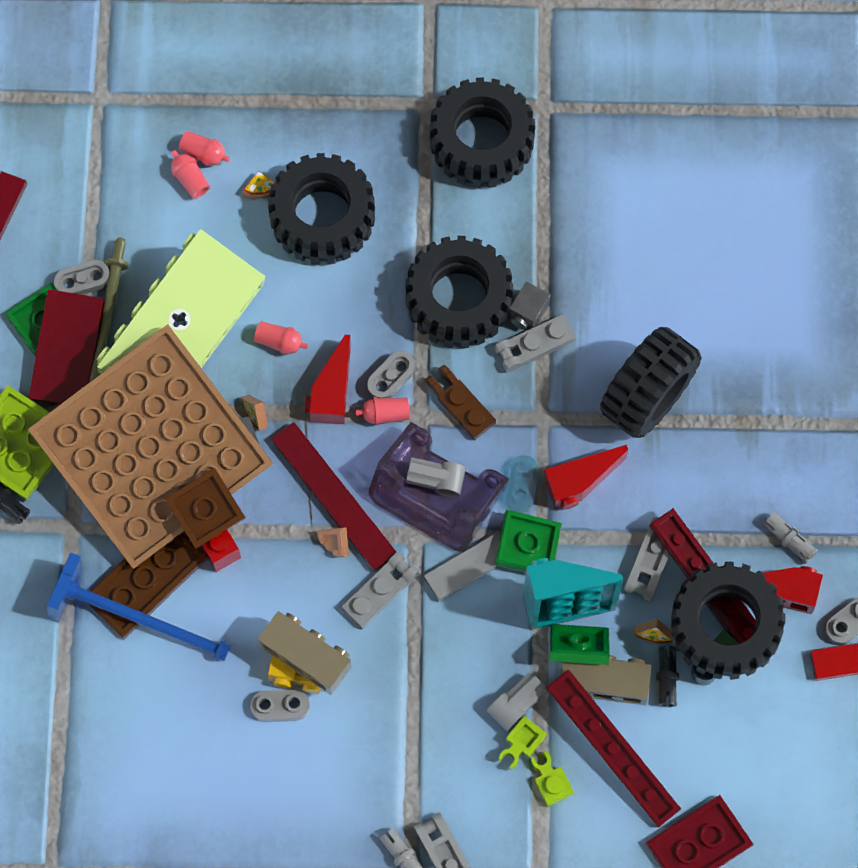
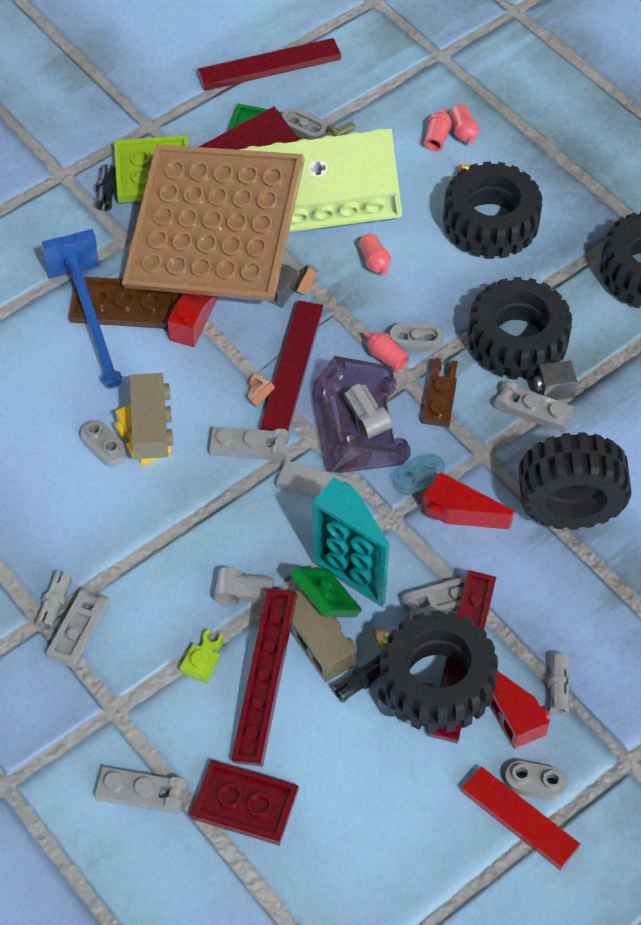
camera: 50 degrees right, 15 degrees down
reddish brown plate [165,468,246,549] -> none
red slope [305,335,351,425] -> none
green tile [494,509,562,573] -> none
lime plate [499,716,547,770] -> none

